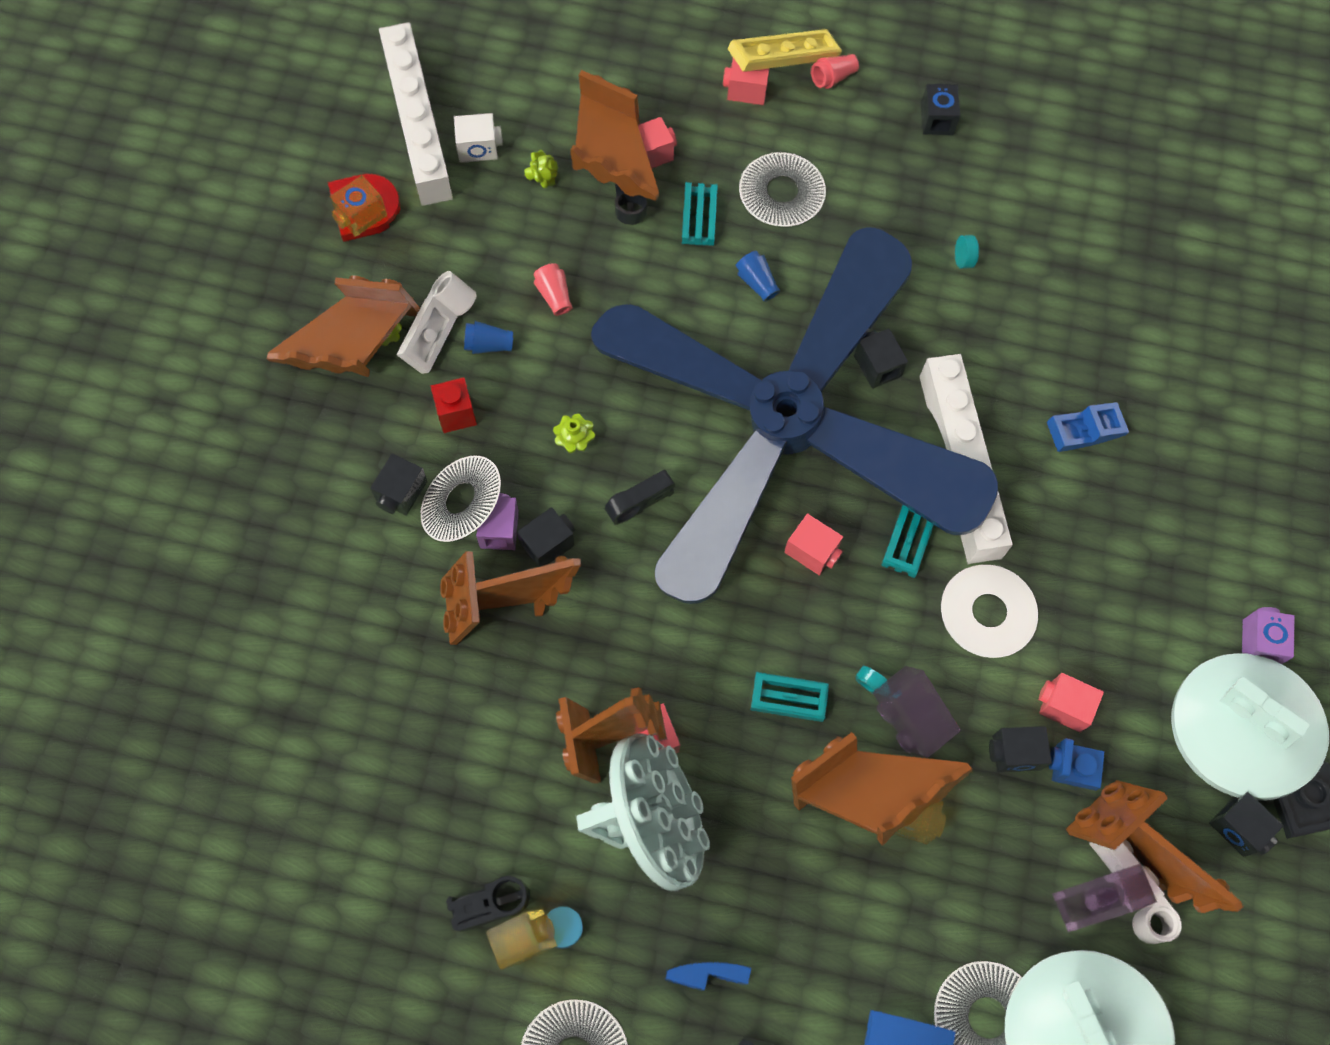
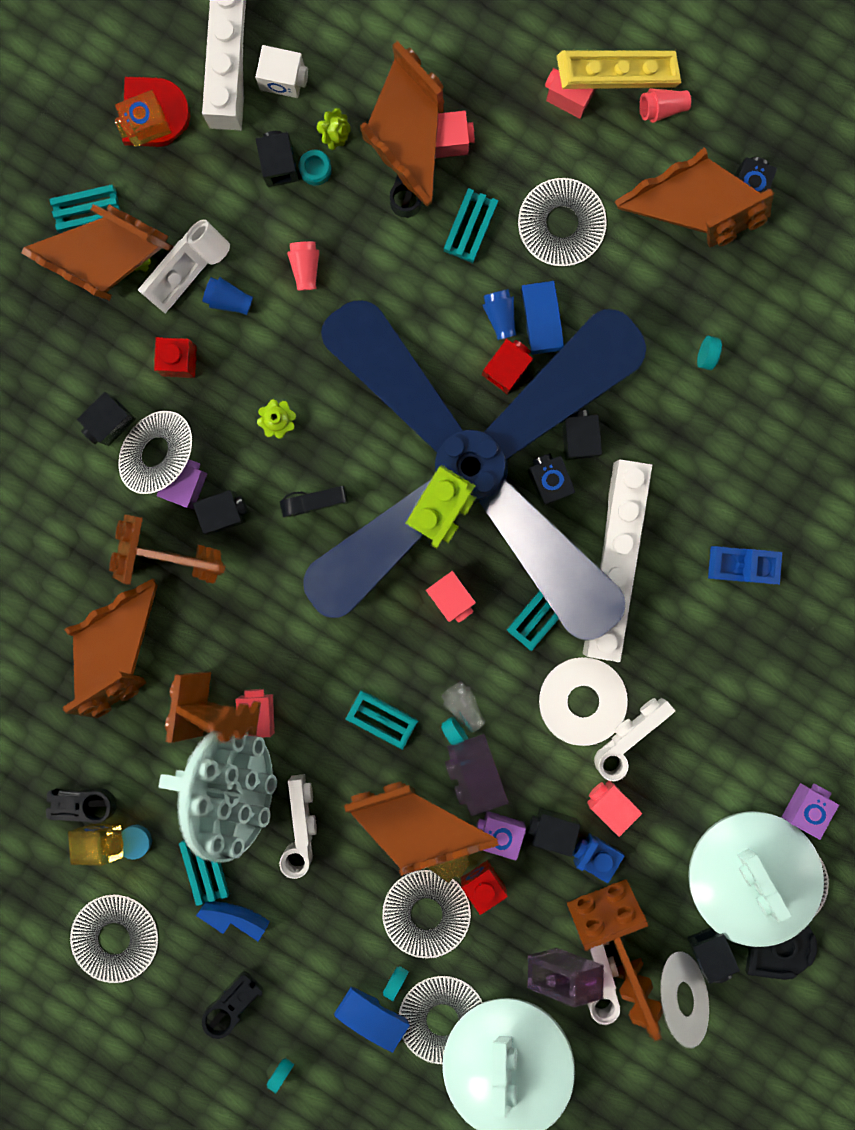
camera: 20 degrees right, 20 degrees up
none -> teal tile [49,184,120,233]
none -> dark orange piece [63,578,158,718]
none -> teal tile [179,840,229,906]
none -> black brick [255,131,299,187]
none -> white plate [279,774,317,879]
none -> teal tile [298,150,332,186]
none -> sticker [383,870,471,958]
none -> teal tile [383,966,409,1001]
none -> lime bracket [406,465,476,548]
none -> clear cone [442,682,486,732]
none -> red brick [461,860,508,915]
none -> medium lavender brick [476,811,526,861]
none -> red brick [482,339,533,395]
none -> blue slope [521,281,564,355]
none -> black brick [528,453,575,506]
none -> white plate [594,698,676,781]
none -> dark orange piece [614,148,773,248]
none -> white sticker [661,952,709,1048]

